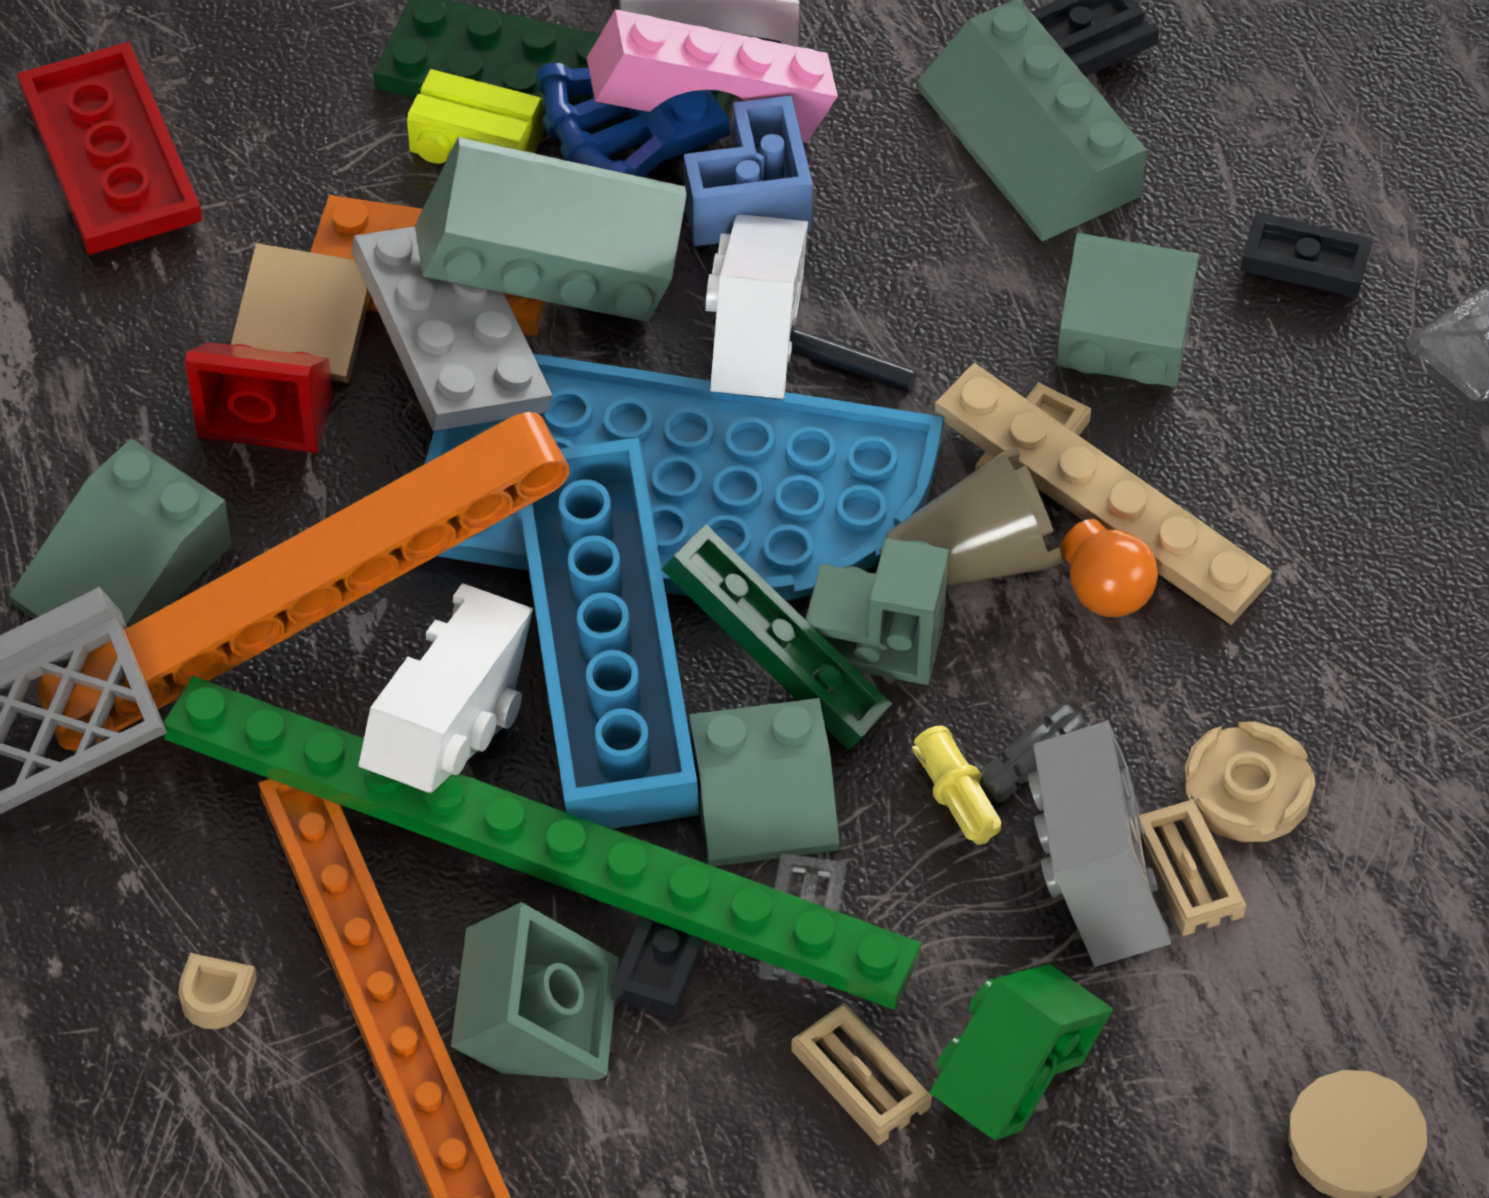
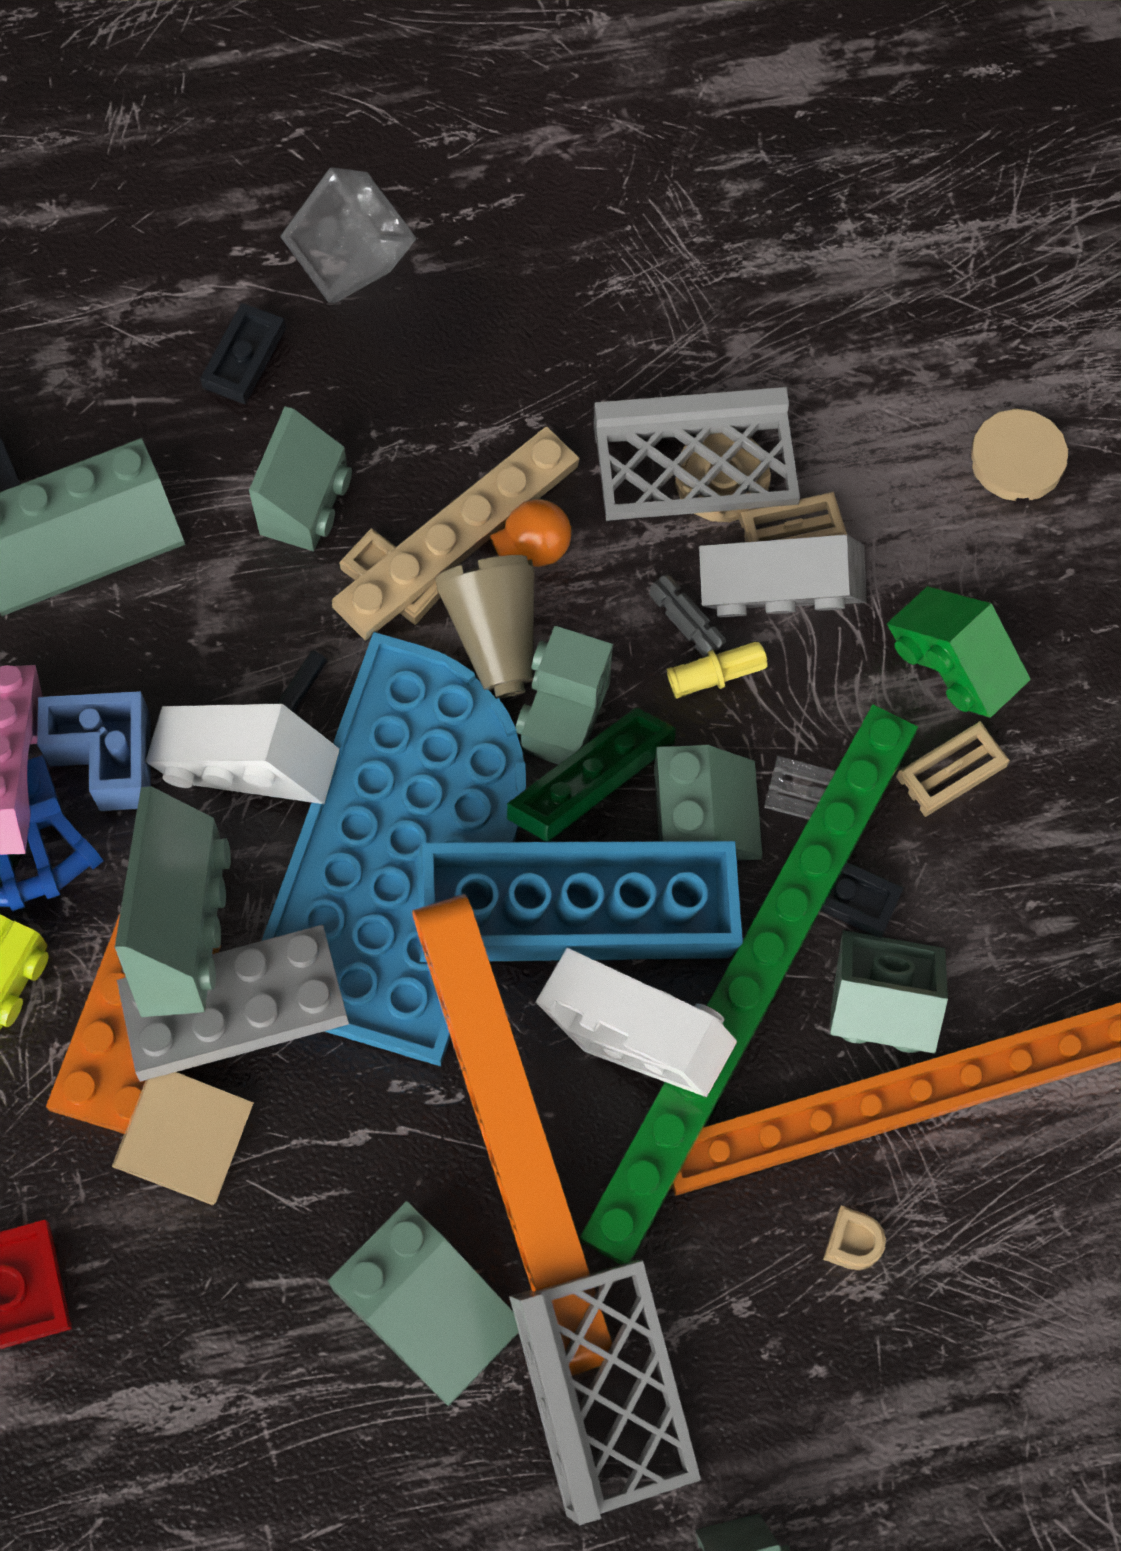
camera: 85 degrees left, 15 degrees up
red slope [185,342,334,453] -> none
none -> light grey fence [594,387,800,521]

